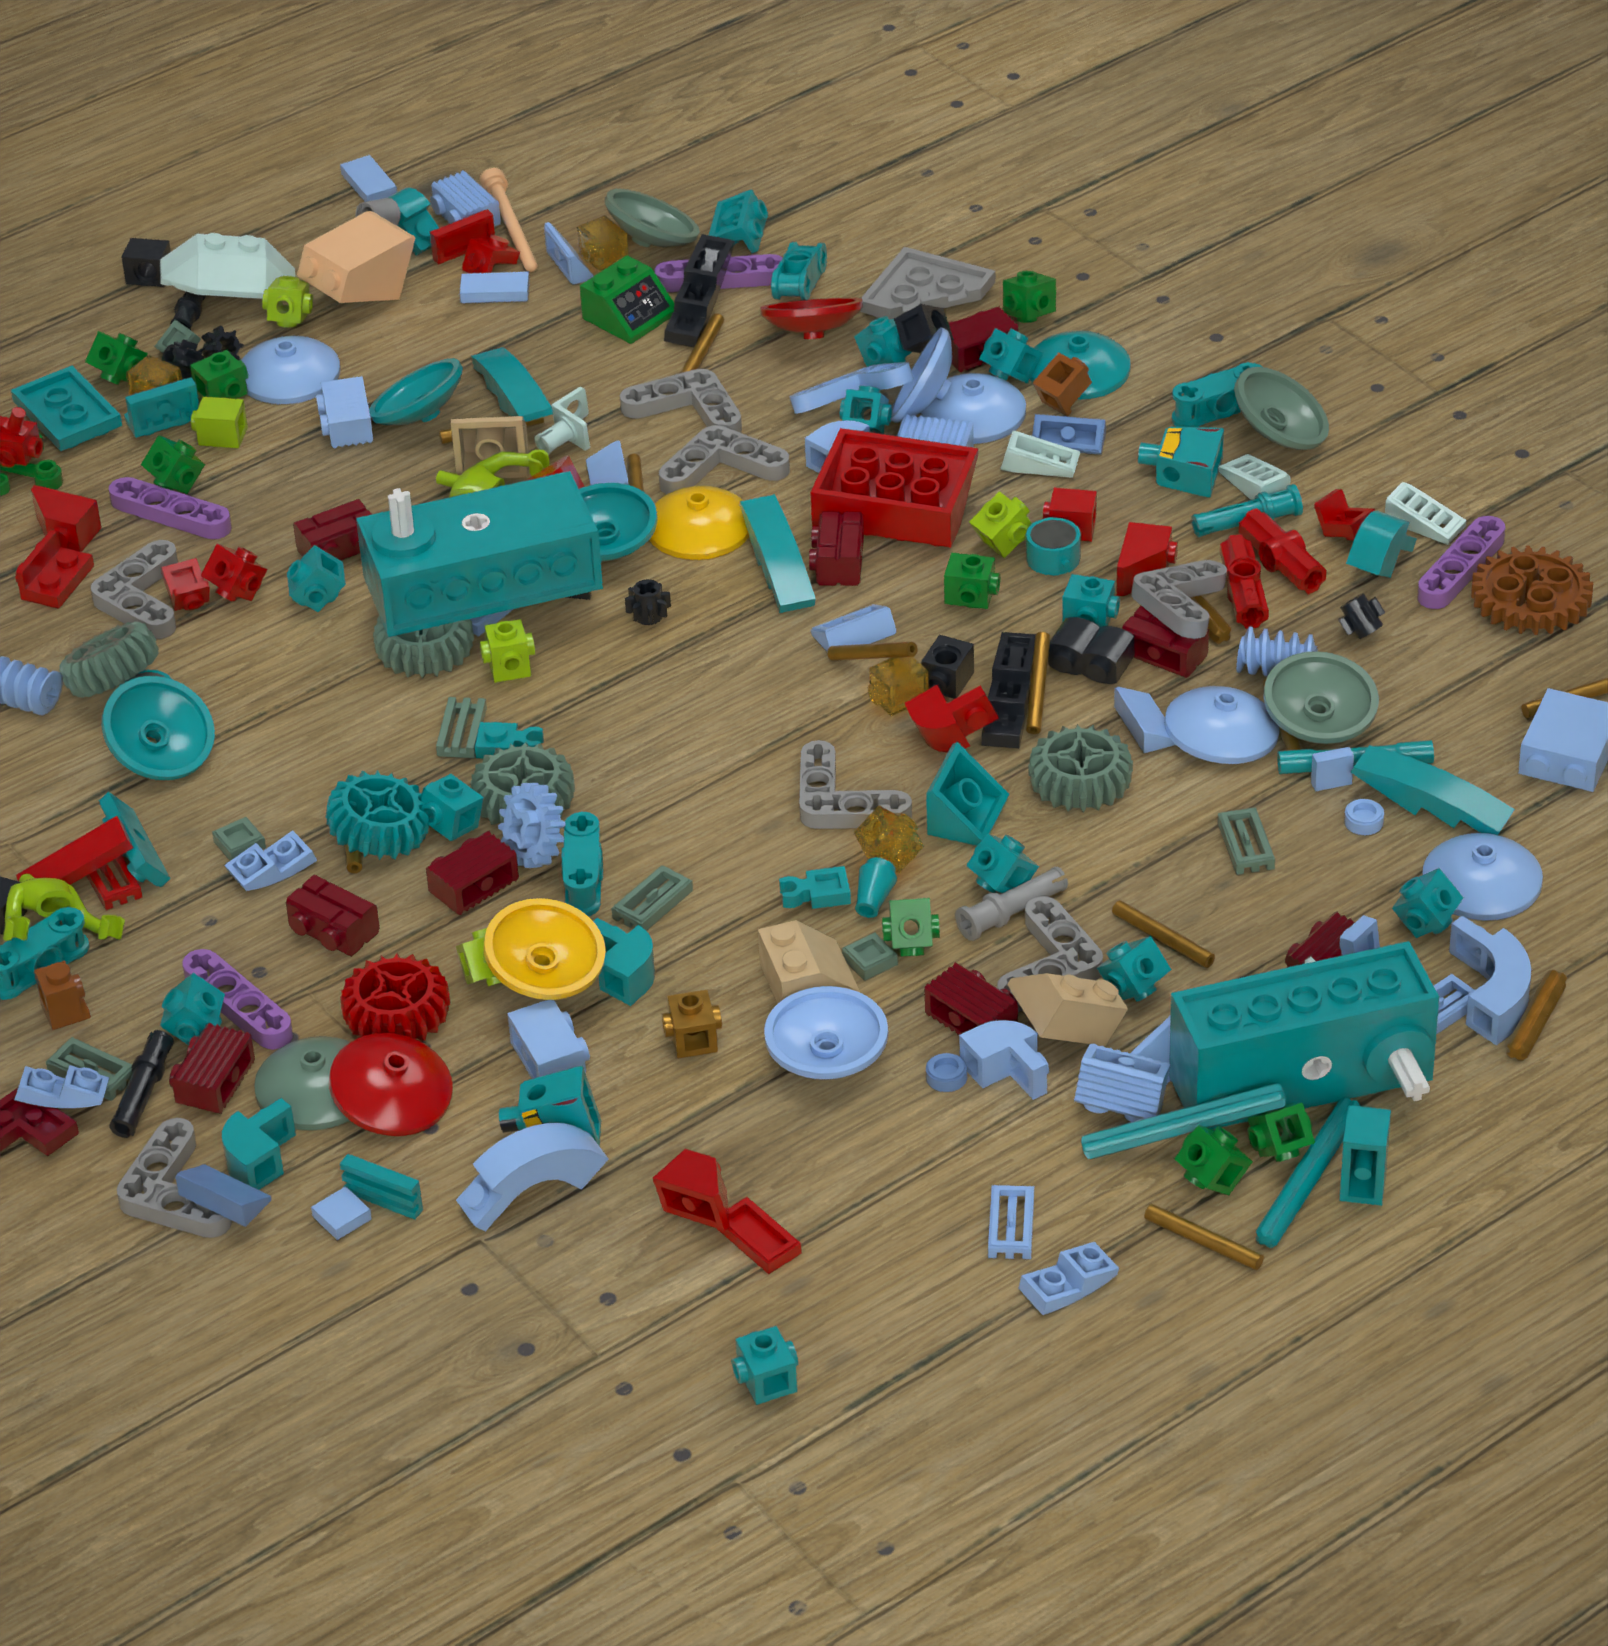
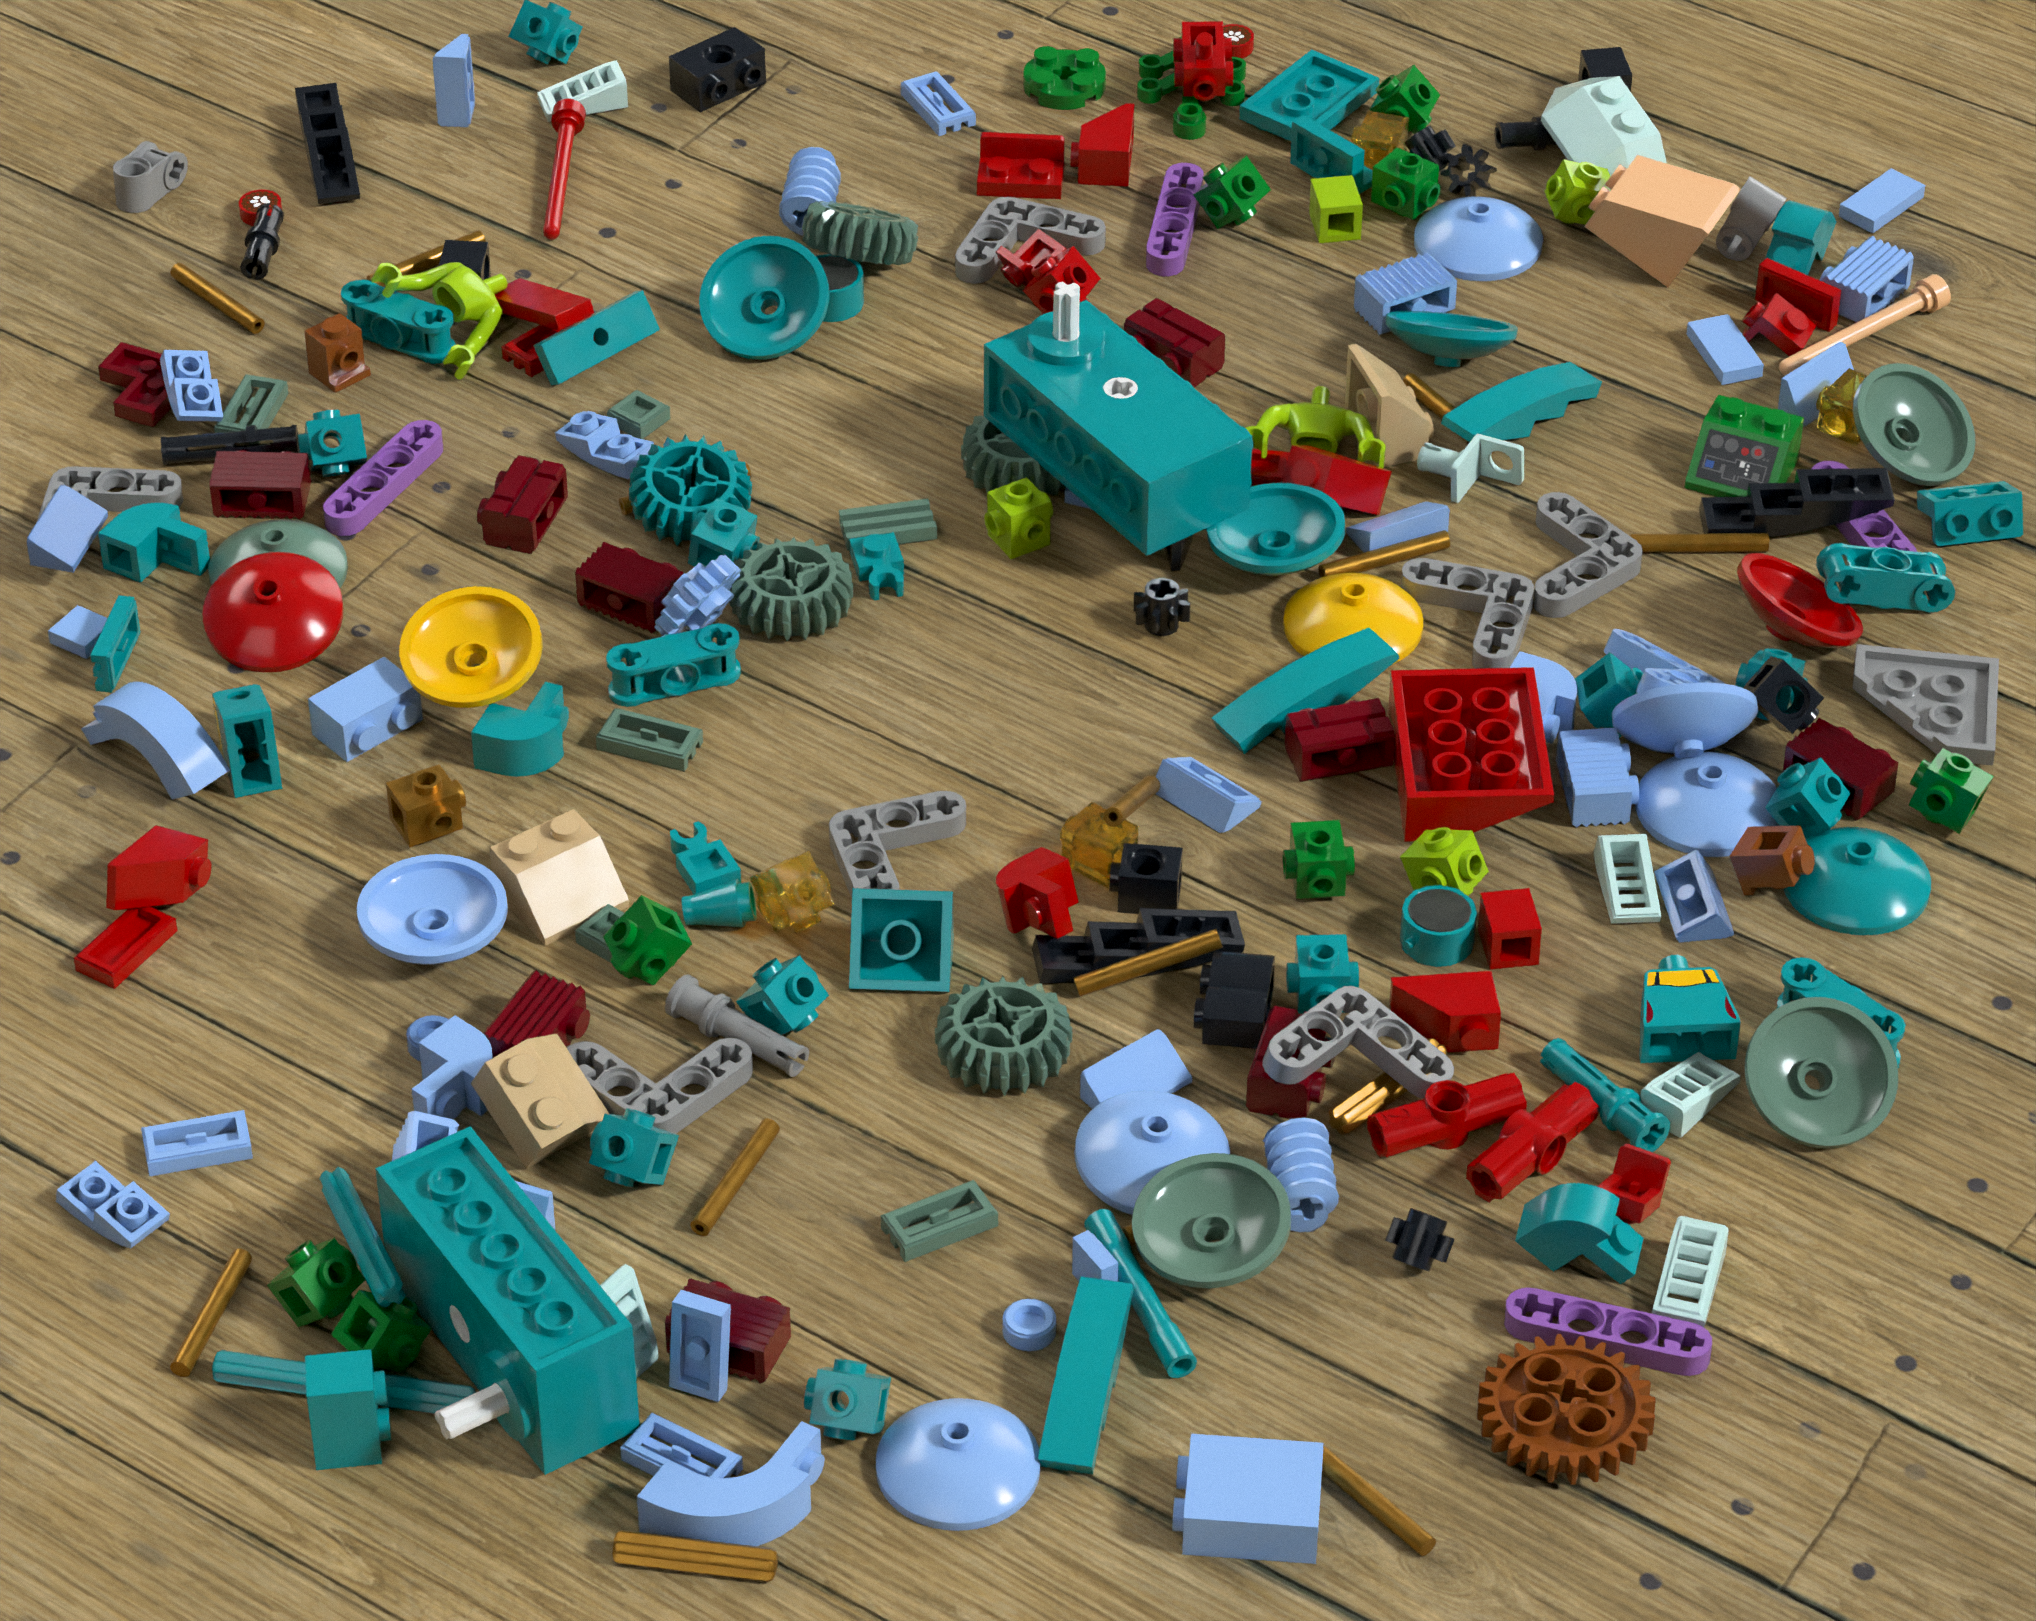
camera: 70 degrees right, 0 degrees up
sand green tile [154,320,202,353] -> none
red gear [340,953,451,1041] -> none

